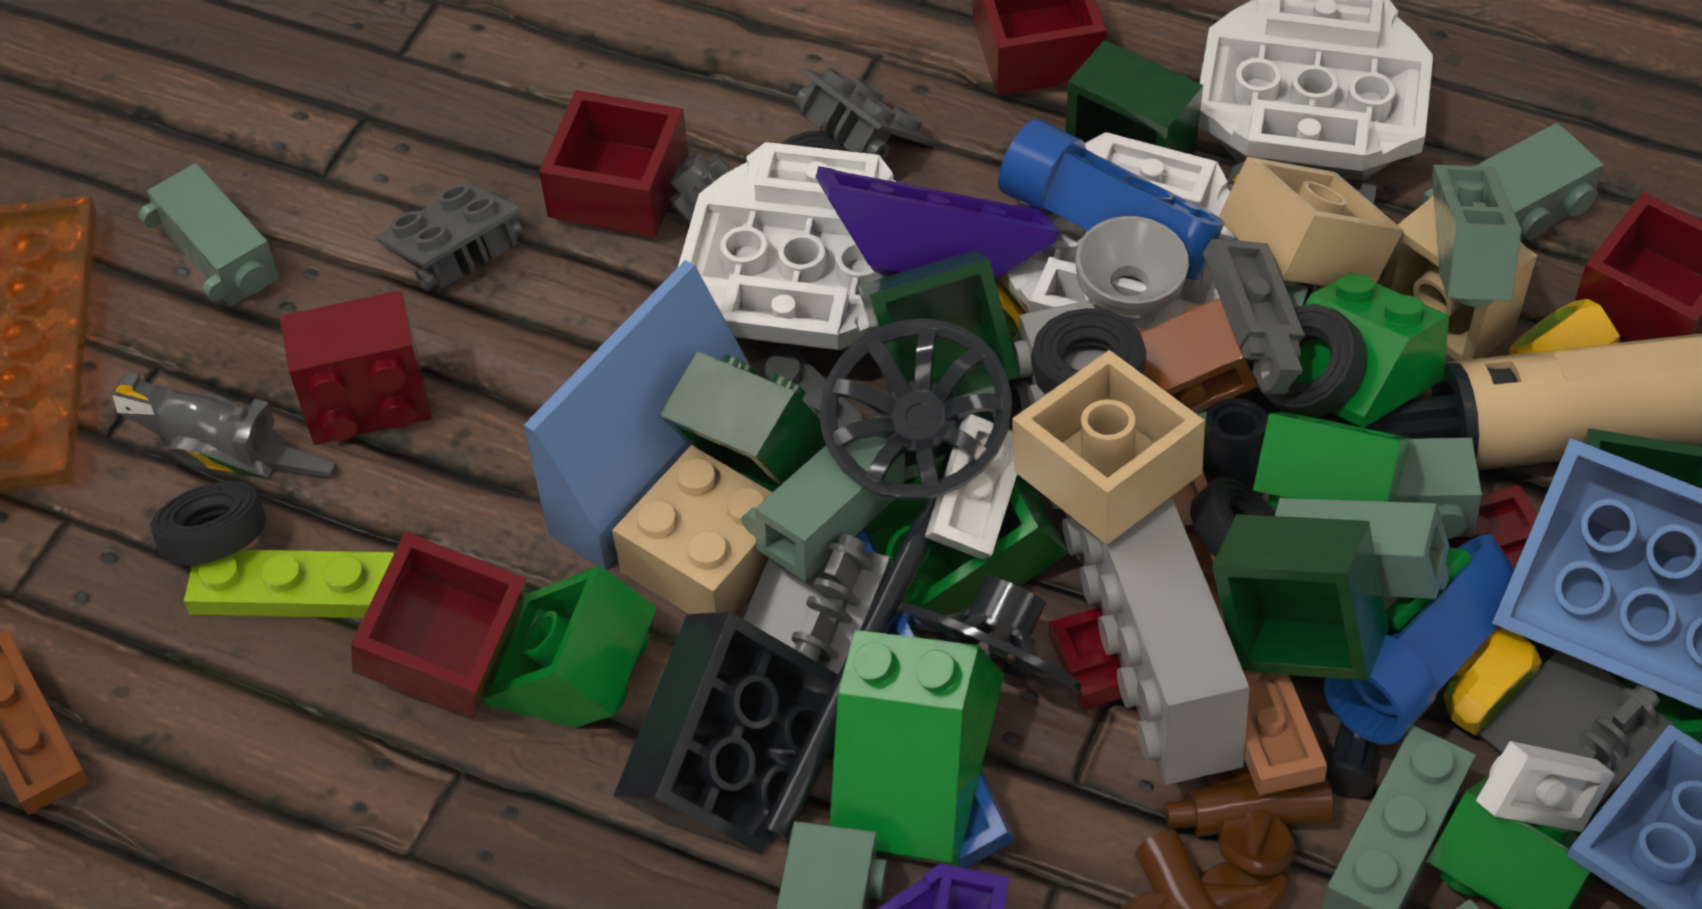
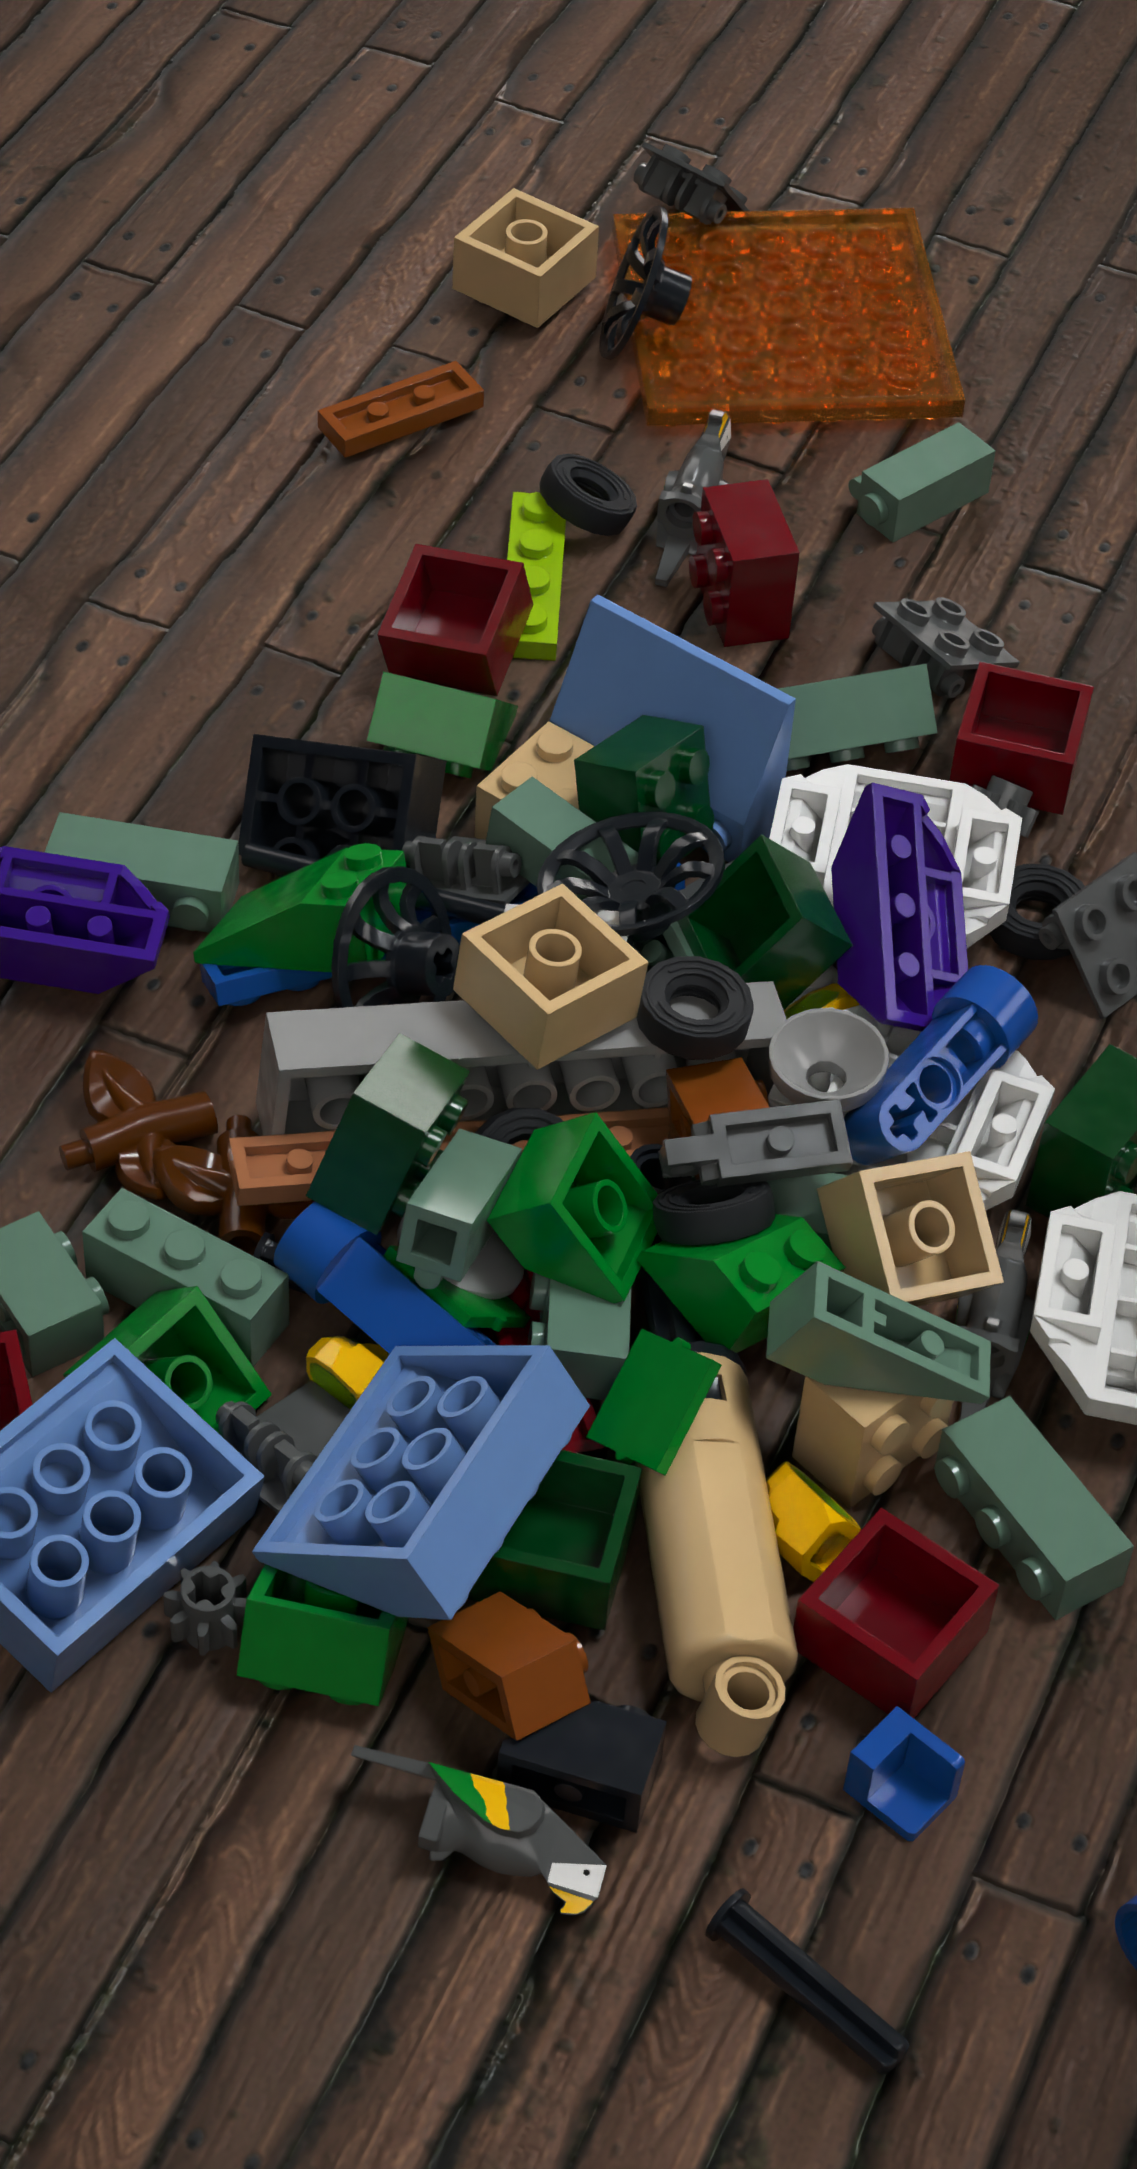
camera: 85 degrees right, 5 degrees down
white plate [1476,741,1615,832] -> none
none -> green piece [586,1329,722,1476]
none -> sand green slope [778,663,937,771]

